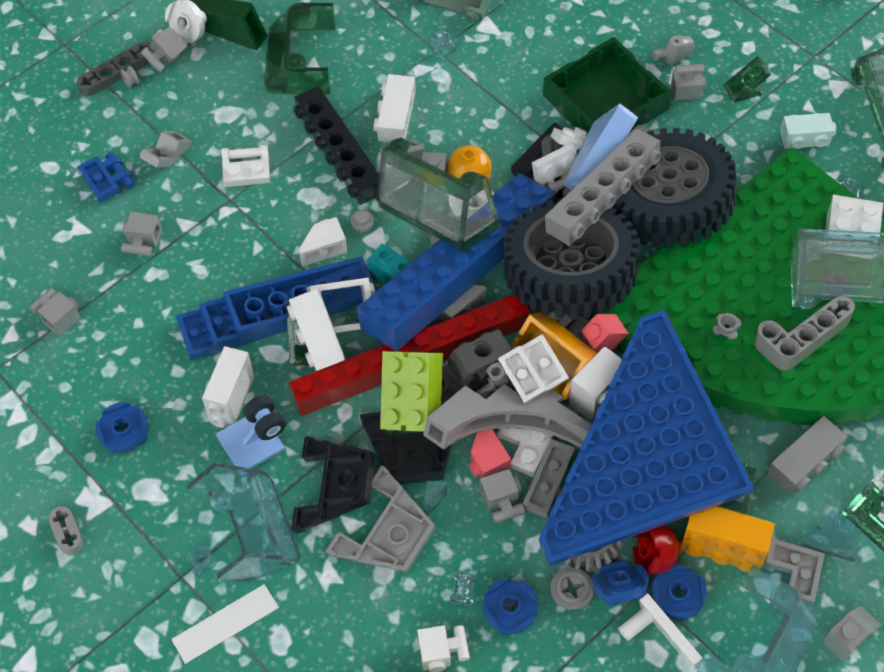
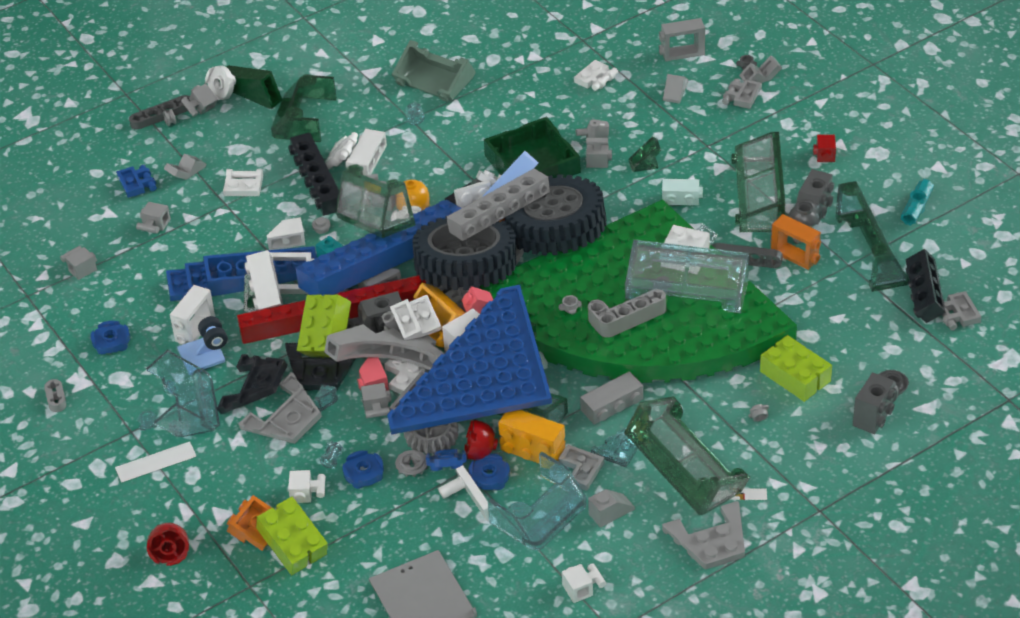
camera: 10 degrees right, 15 degrees down
none -> white plate [325,132,358,169]

